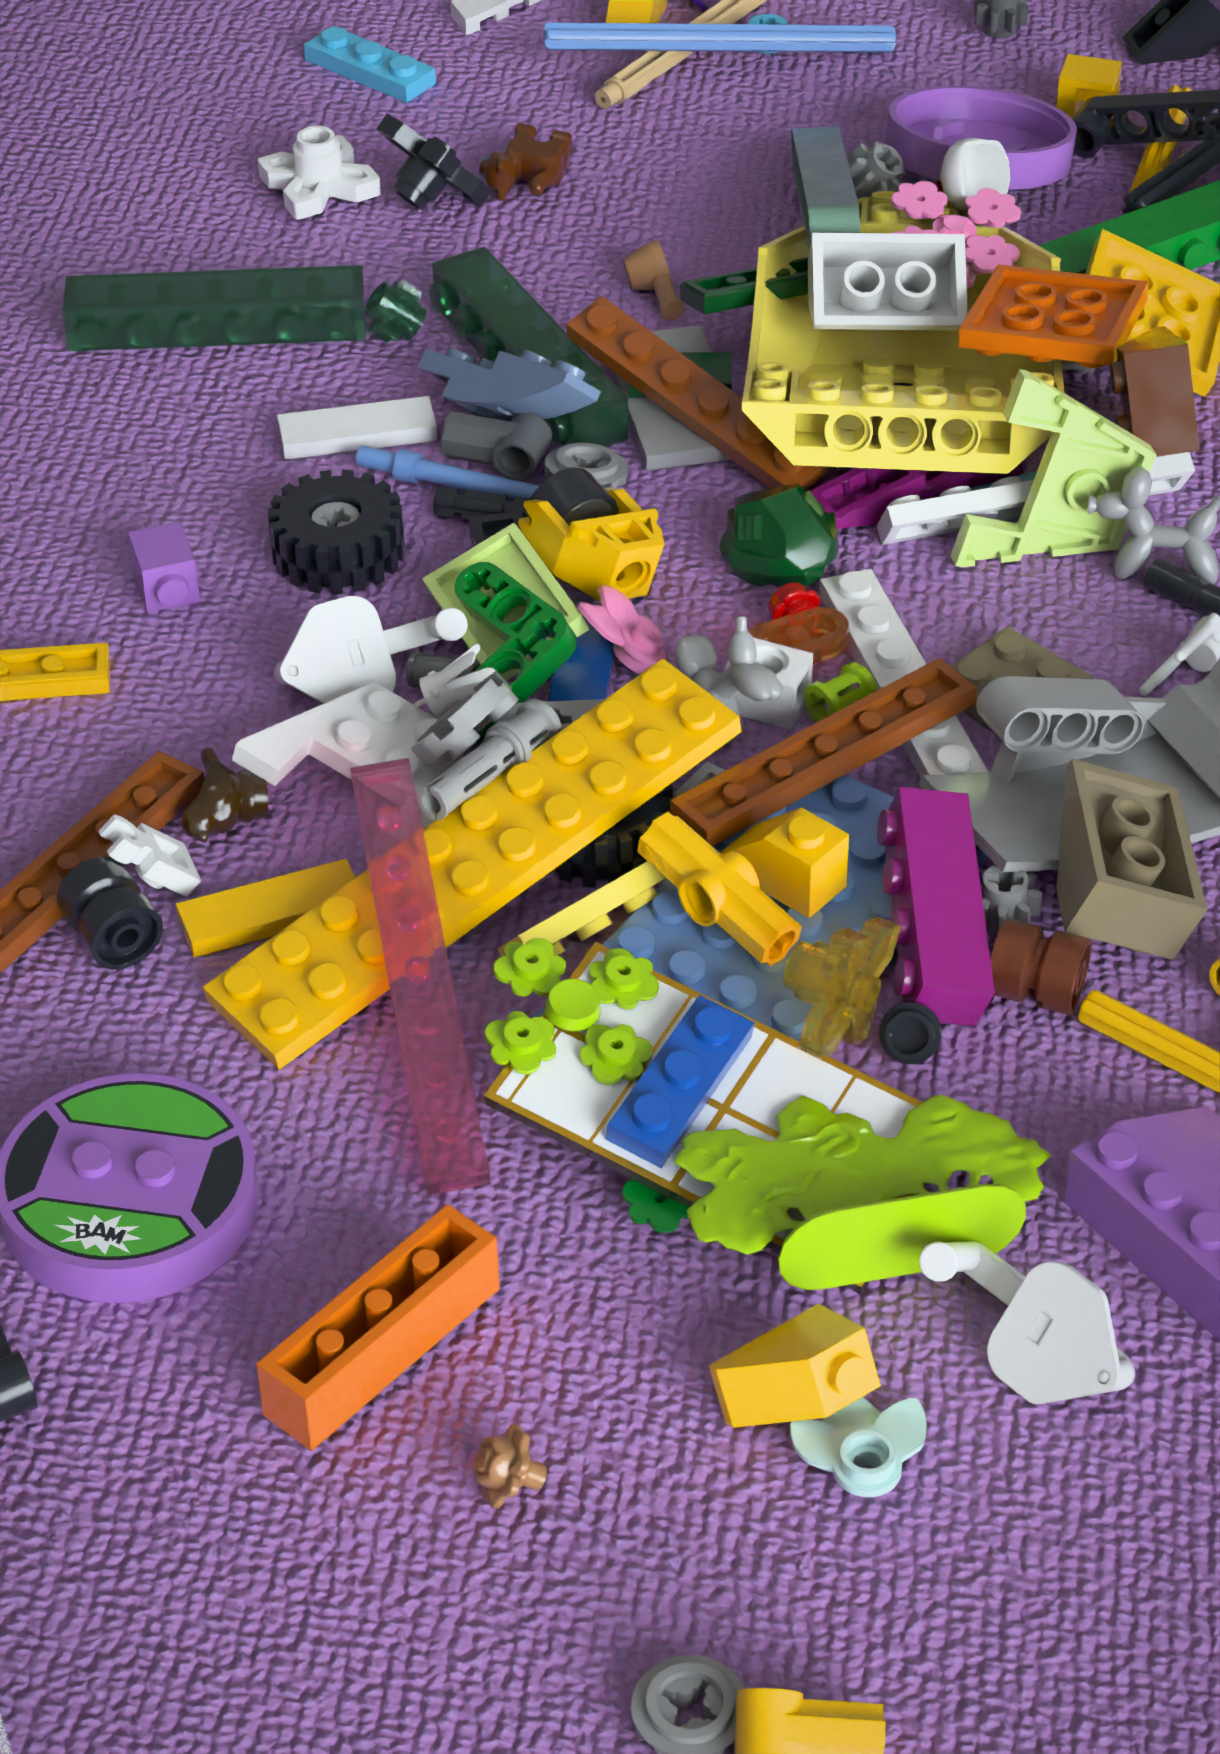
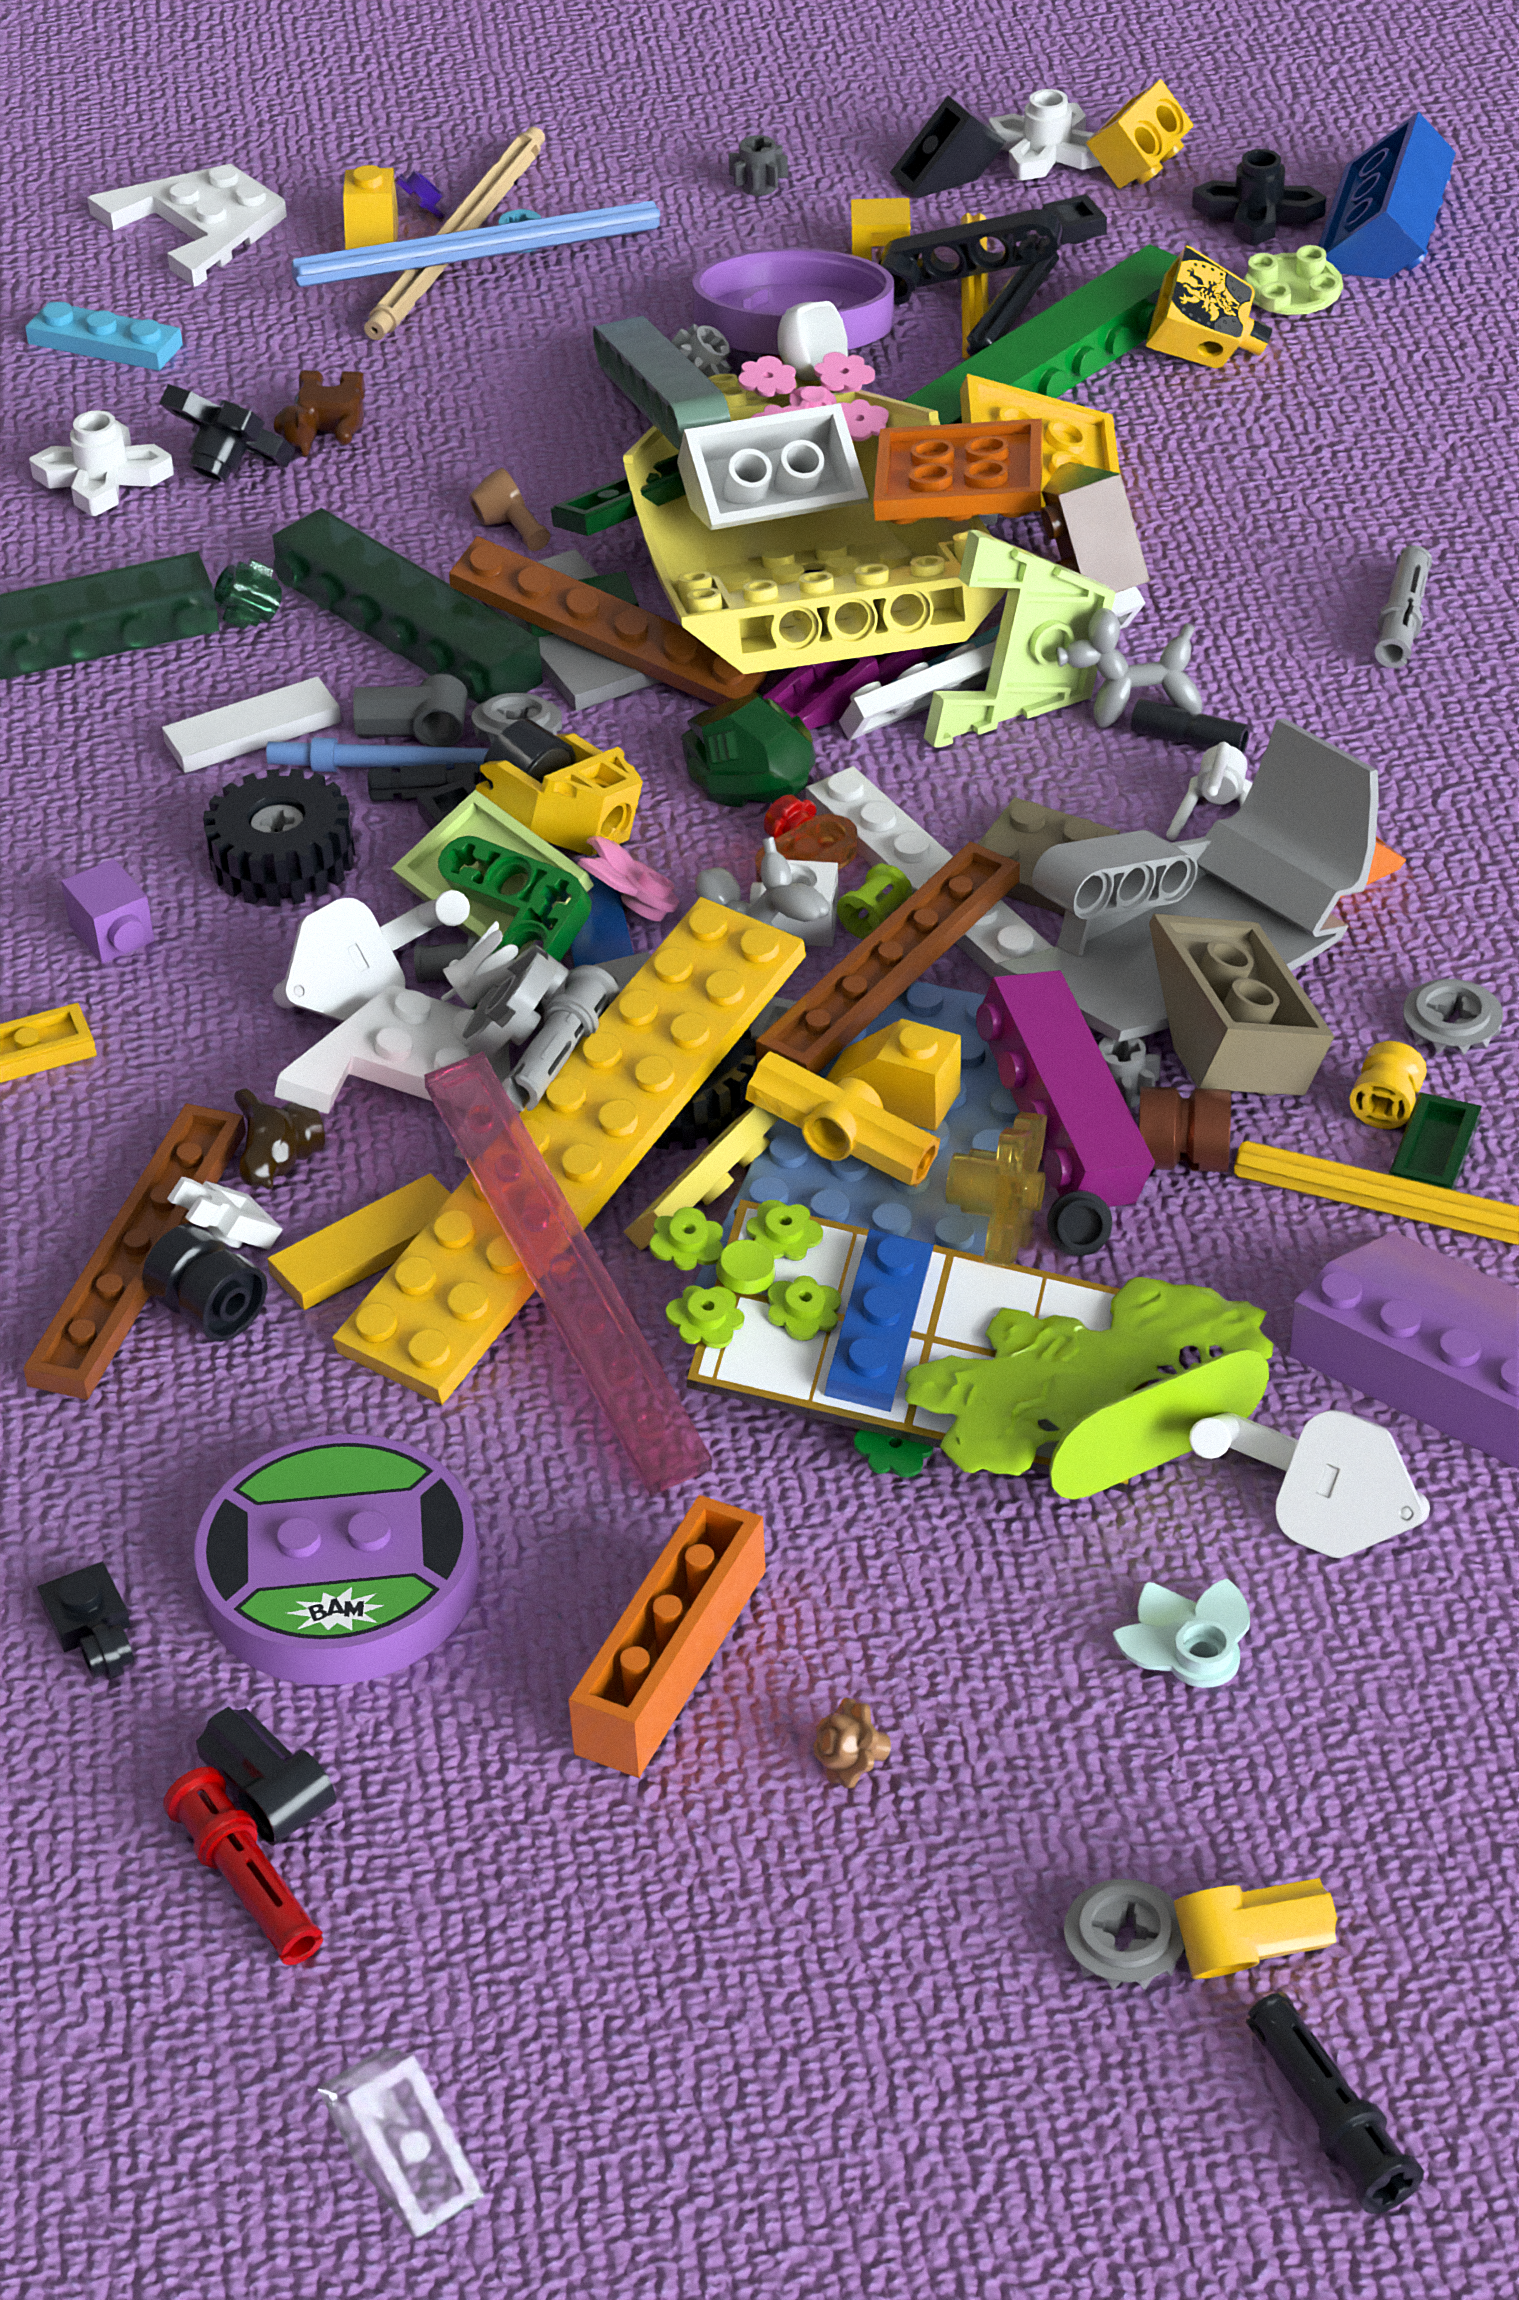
camera: 15 degrees left, 0 degrees up
sand blue slope [418,347,601,422] -> none
yellow slope [708,1303,881,1428] -> none

